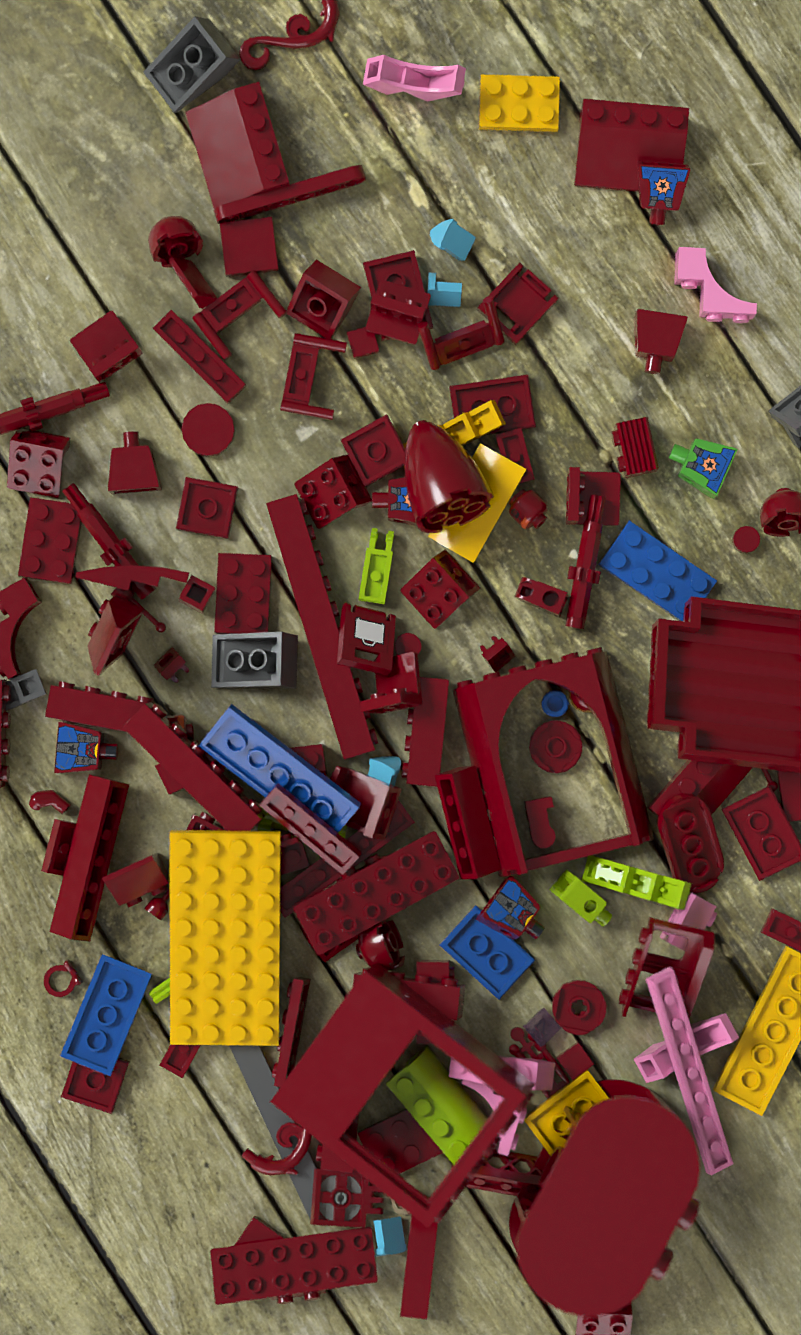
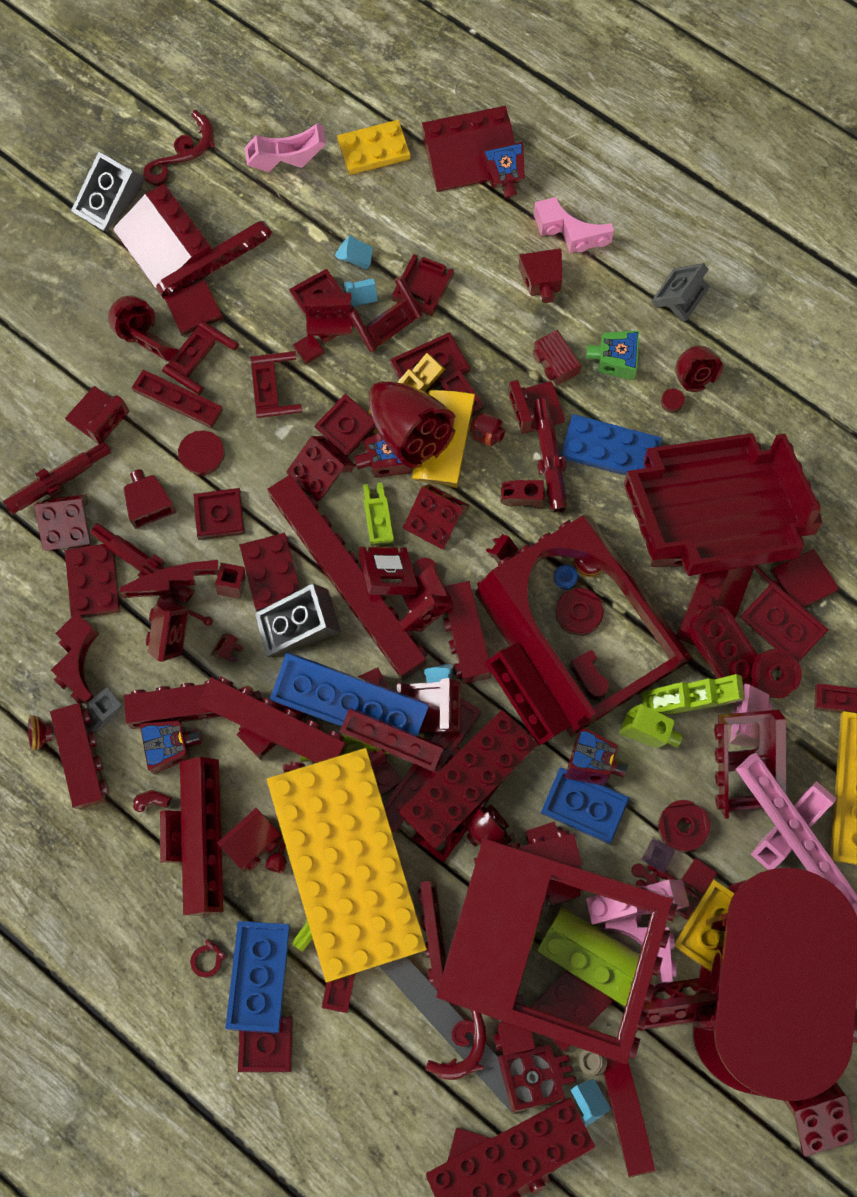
camera: 20 degrees left, 15 degrees down
dark red slope [286,259,361,339] -> none
none -> dark red plate [751,649,802,698]

